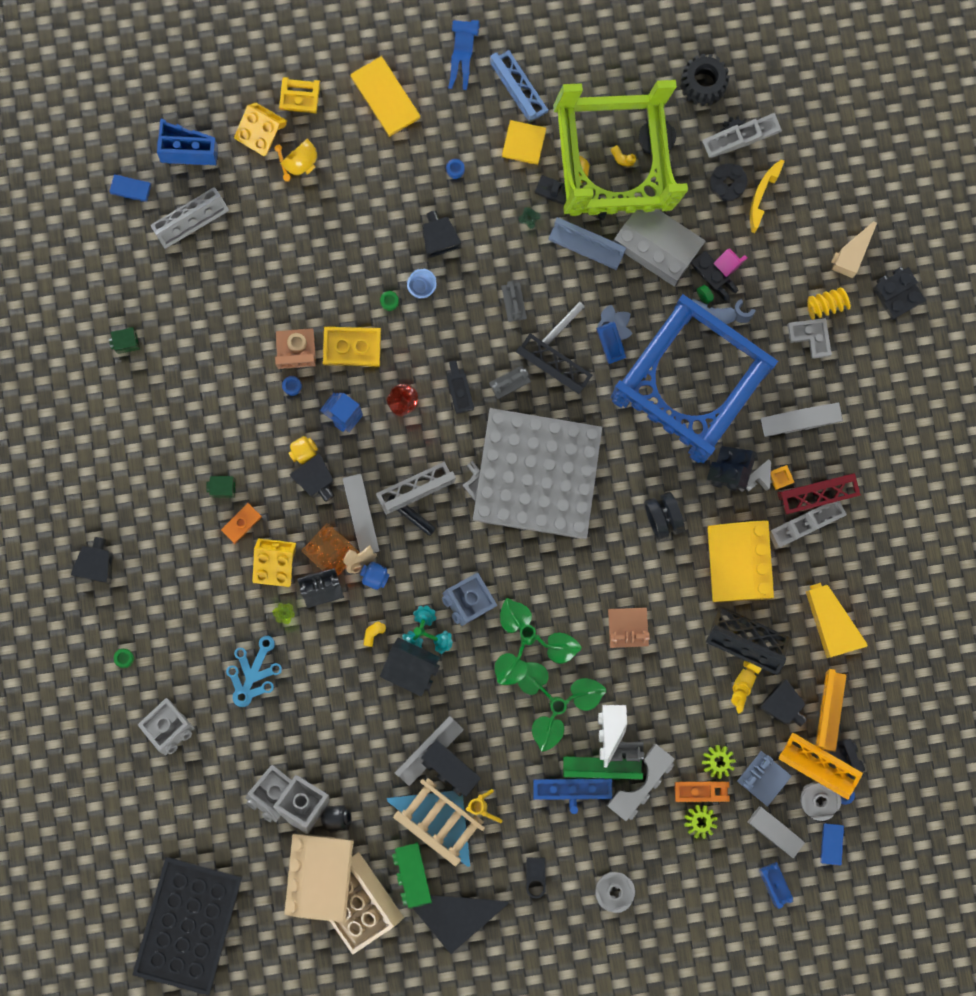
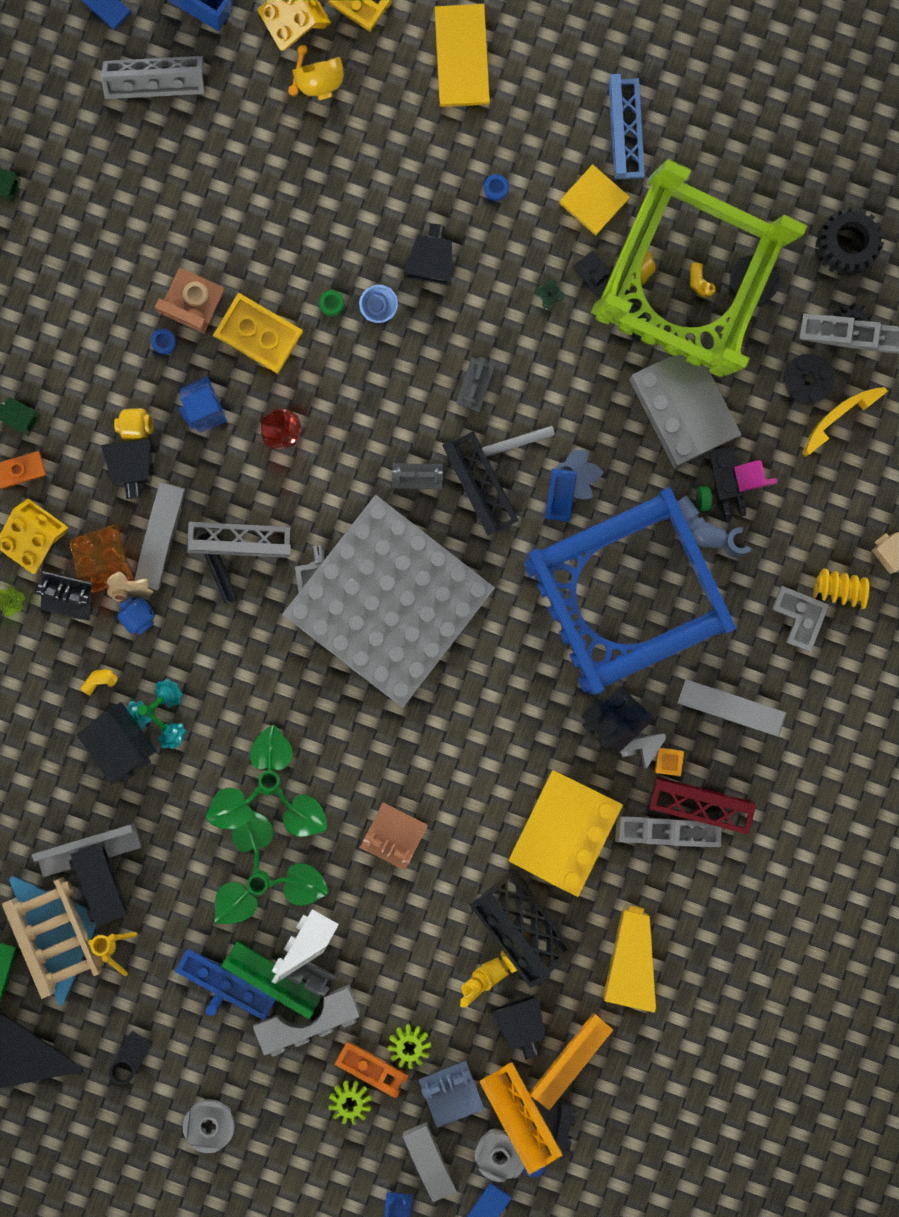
camera: 30 degrees right, 5 degrees up
sand blue plate [442,573,497,627] -> none
black hinge [447,361,474,415] -> none
blue flag [448,20,480,90] -> none
sand blue fence [549,217,626,270] -> none
black wheel [644,492,685,541] -> none

